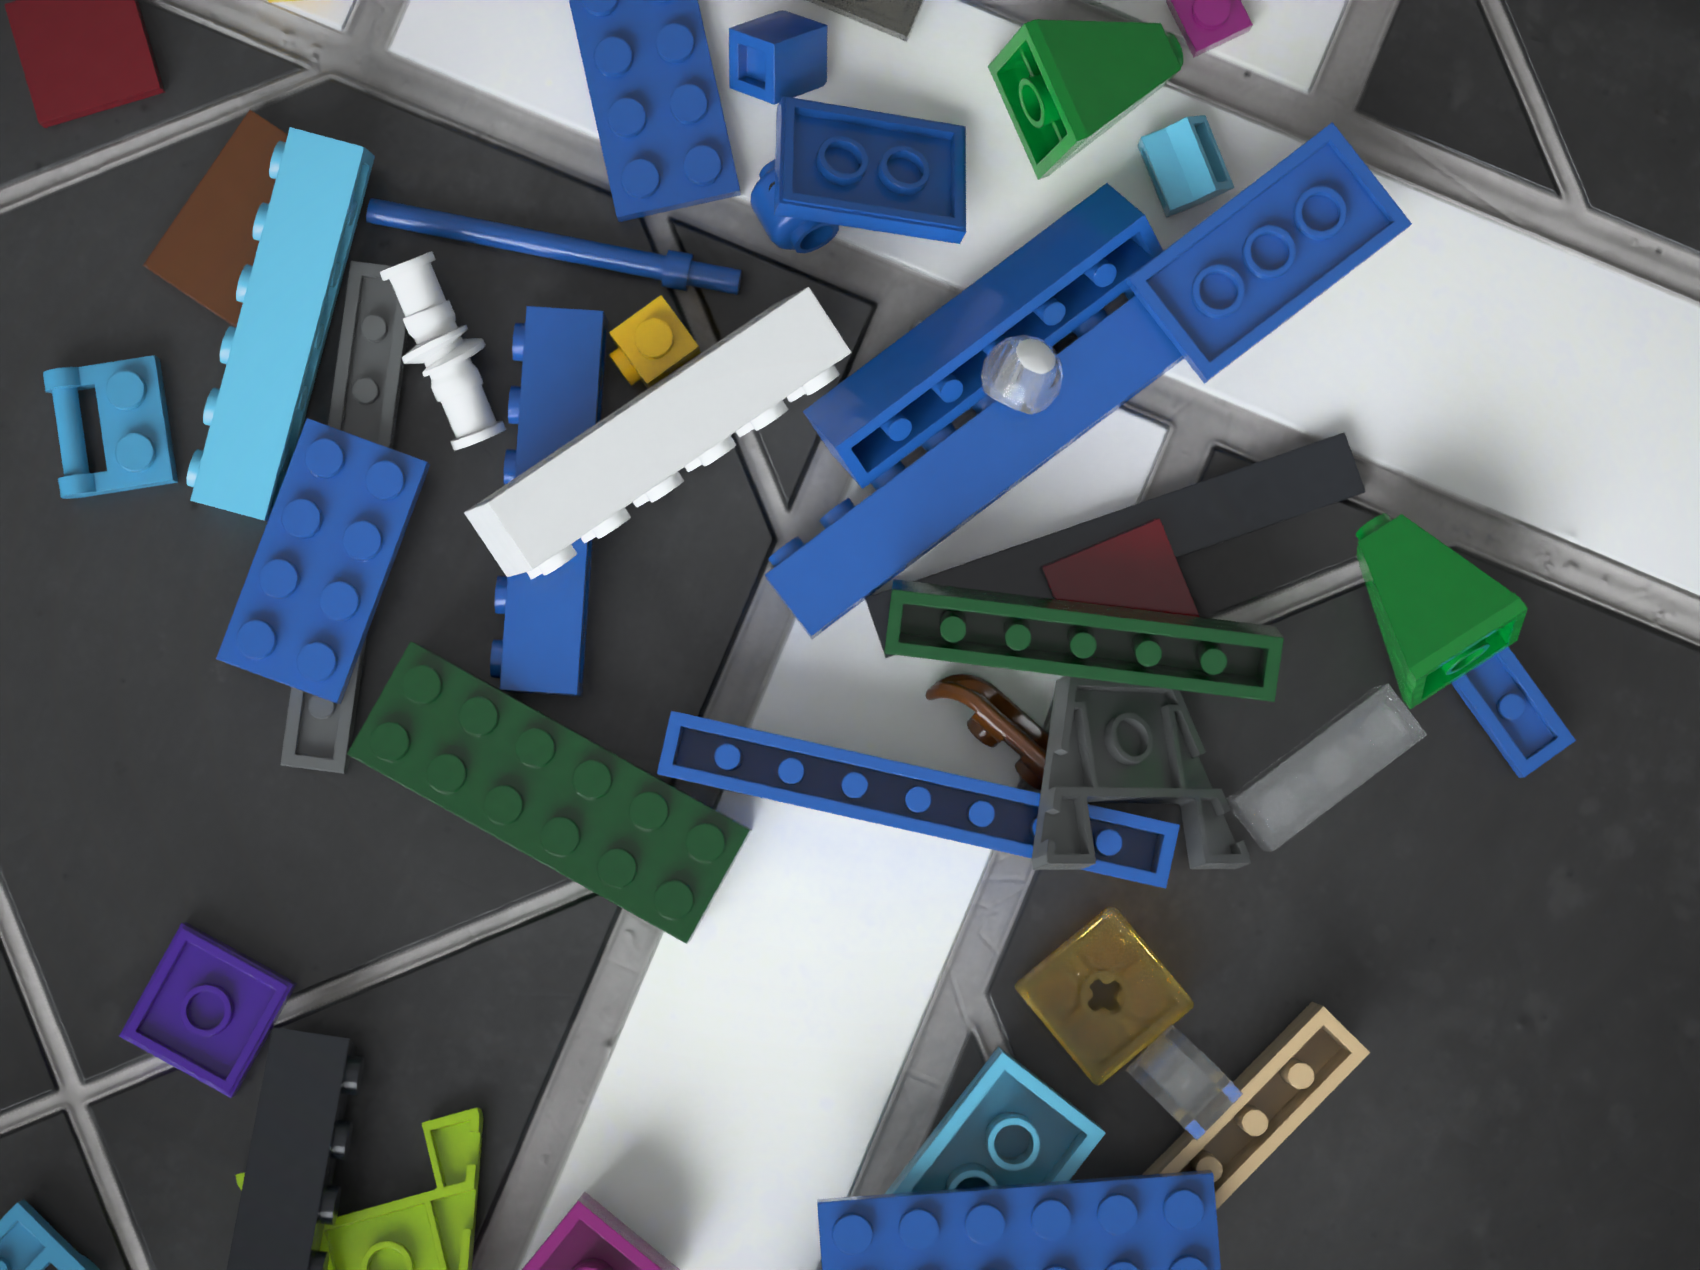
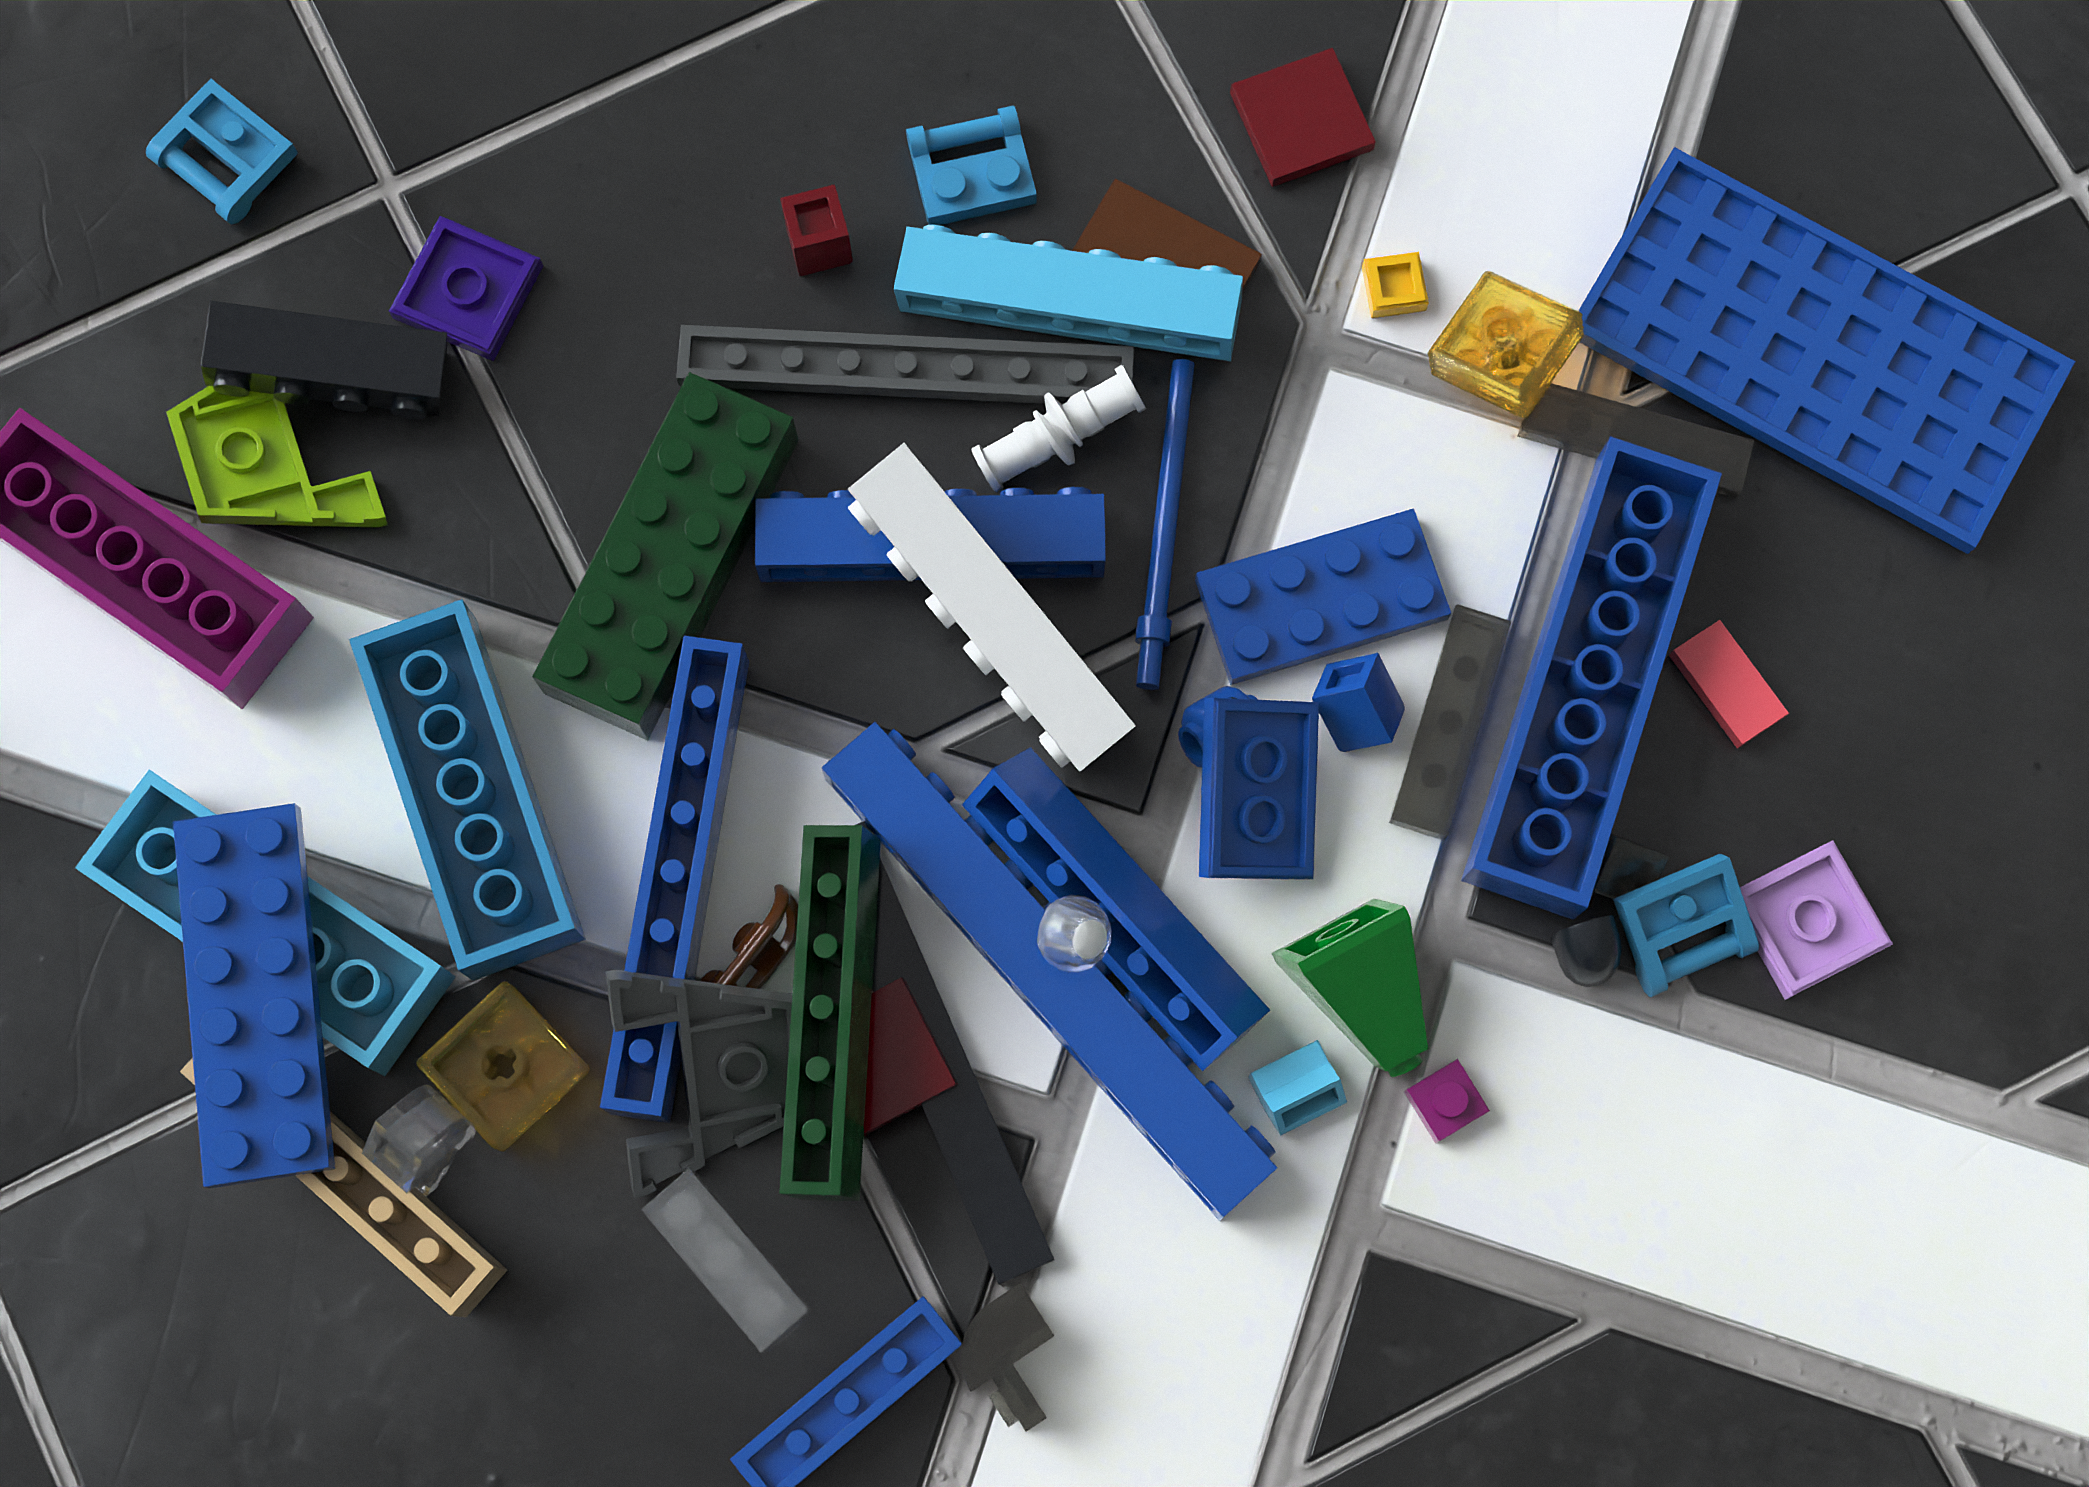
camera: 85 degrees right, 10 degrees down
blue plate [216,418,430,704] -> none
yellow brick [609,295,701,389] -> none
blue plate [1126,122,1412,384] -> none
green slope [1355,513,1528,709] -> none
none -> dark azure brick [349,599,586,981]
none -> dark red panel [780,184,853,277]
none -> clear smoke brick [961,1283,1054,1432]

